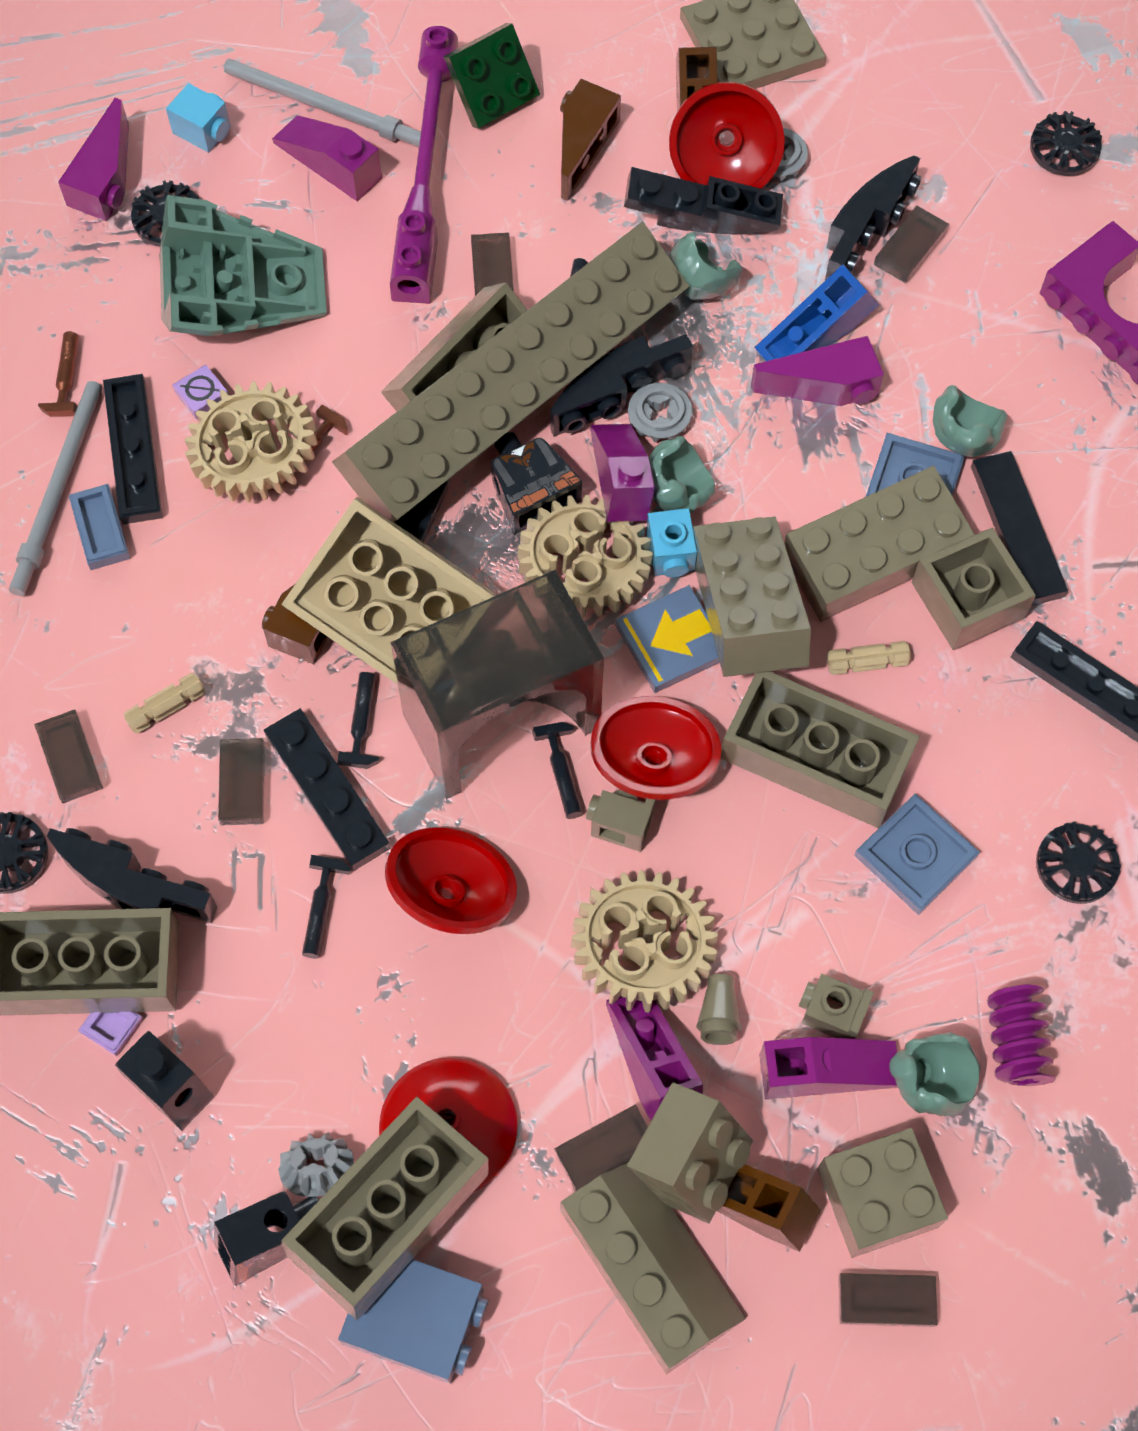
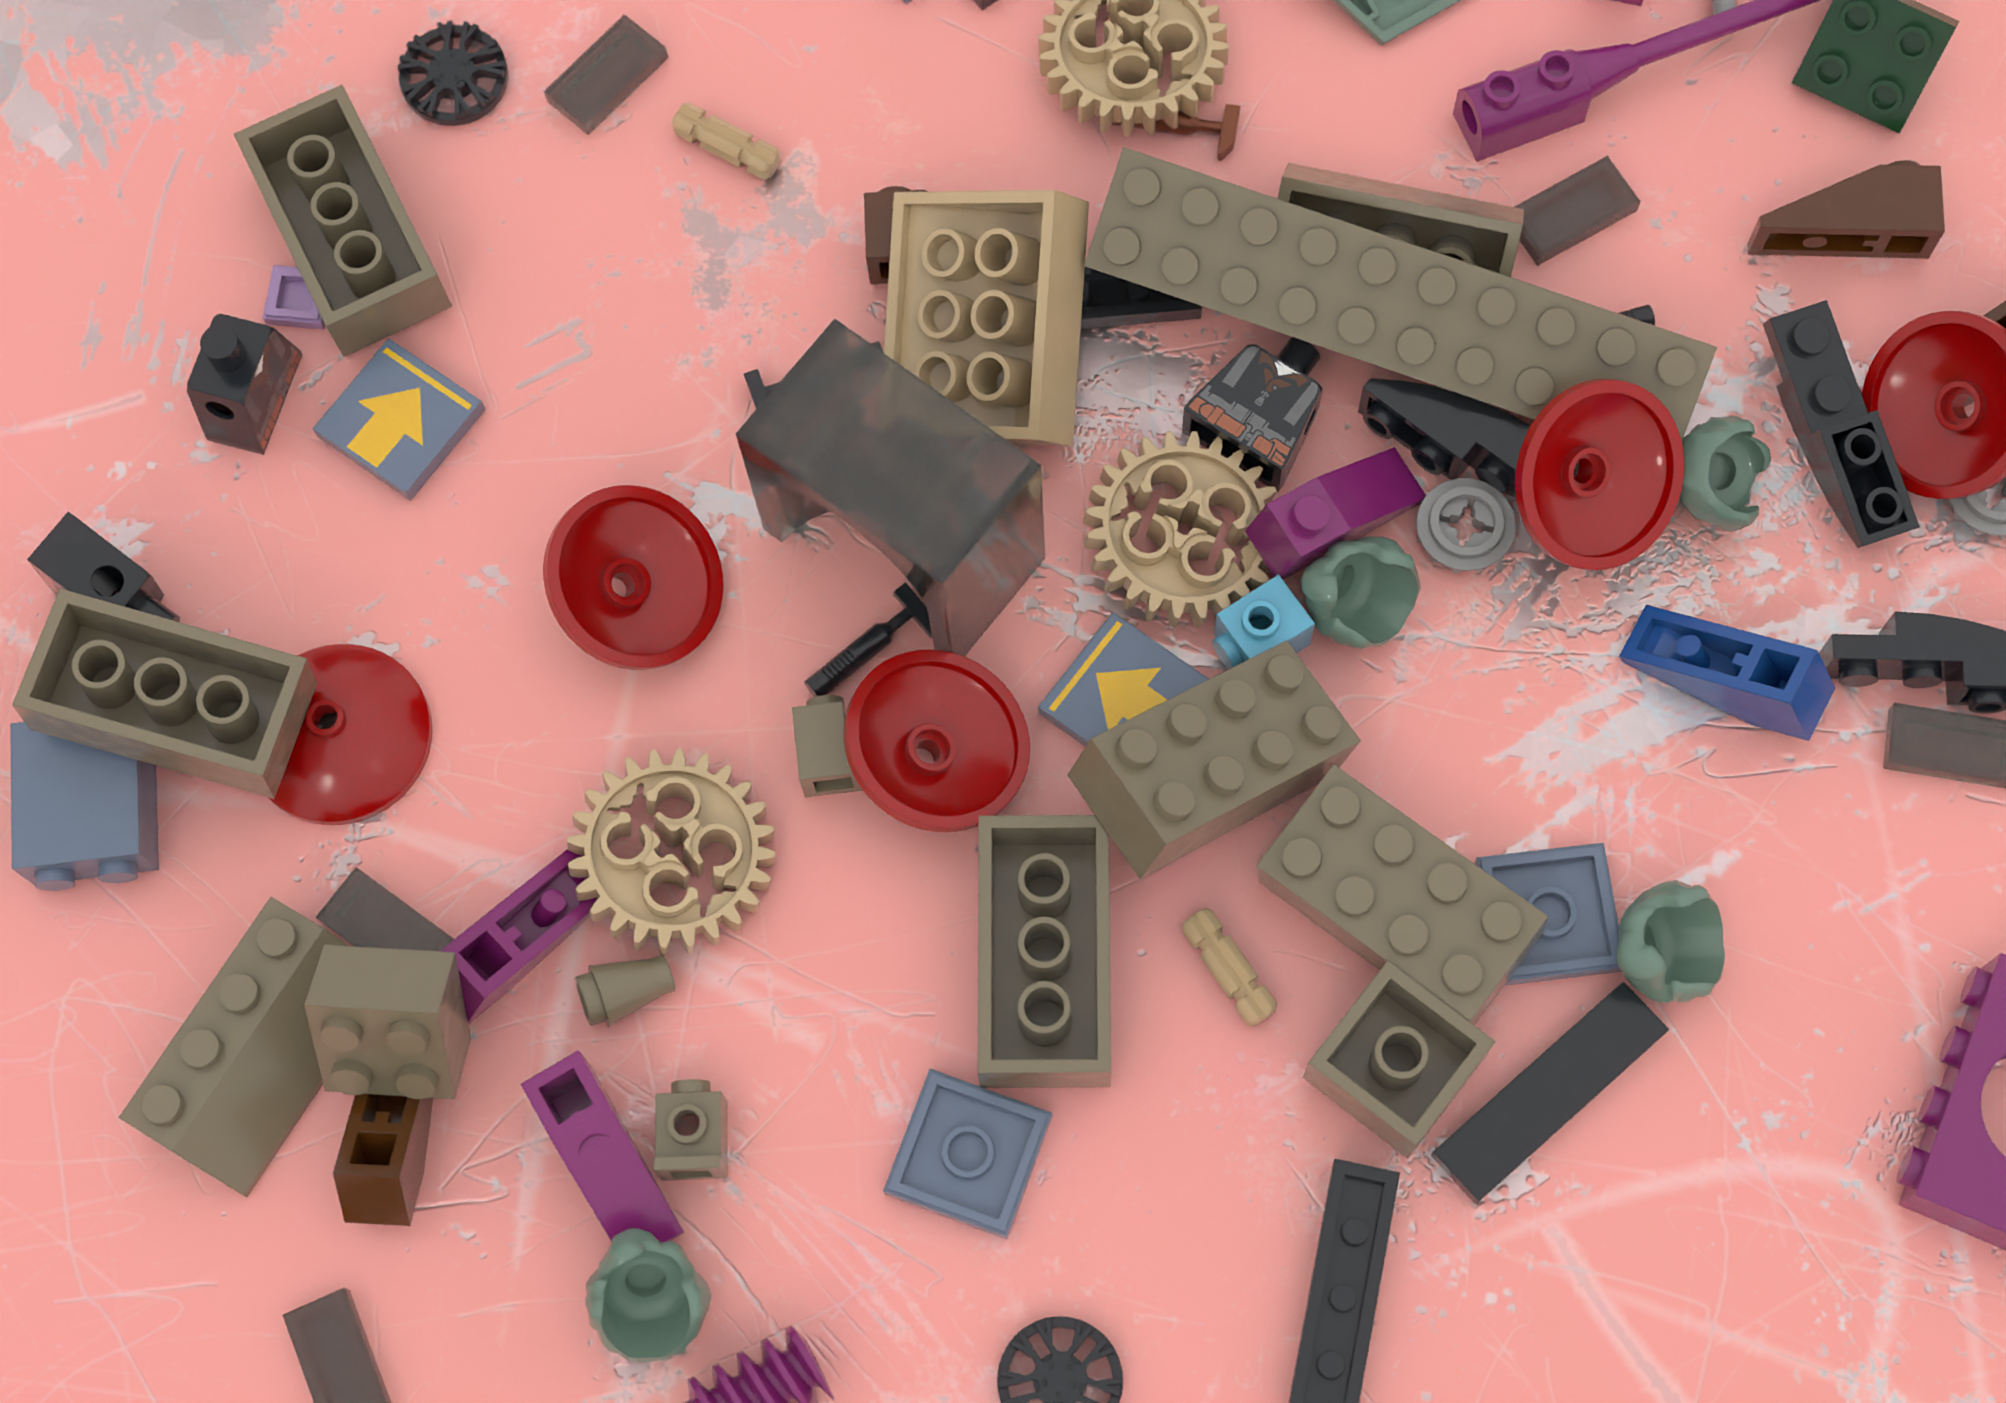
camera: 70 degrees right, 5 degrees up
black slope [47,828,217,923] -> none
clear smoke tile [218,738,265,826] -> none
black plate [263,708,391,871] -> none
light grey gear [278,1132,354,1197] -> none
black piece [302,854,351,959] -> none
magenta slope [751,336,884,406] -> none
dark tan brick [817,1128,948,1258] -> none
none -> sand blue tile [312,338,486,501]
none -> red dish [1515,379,1684,570]

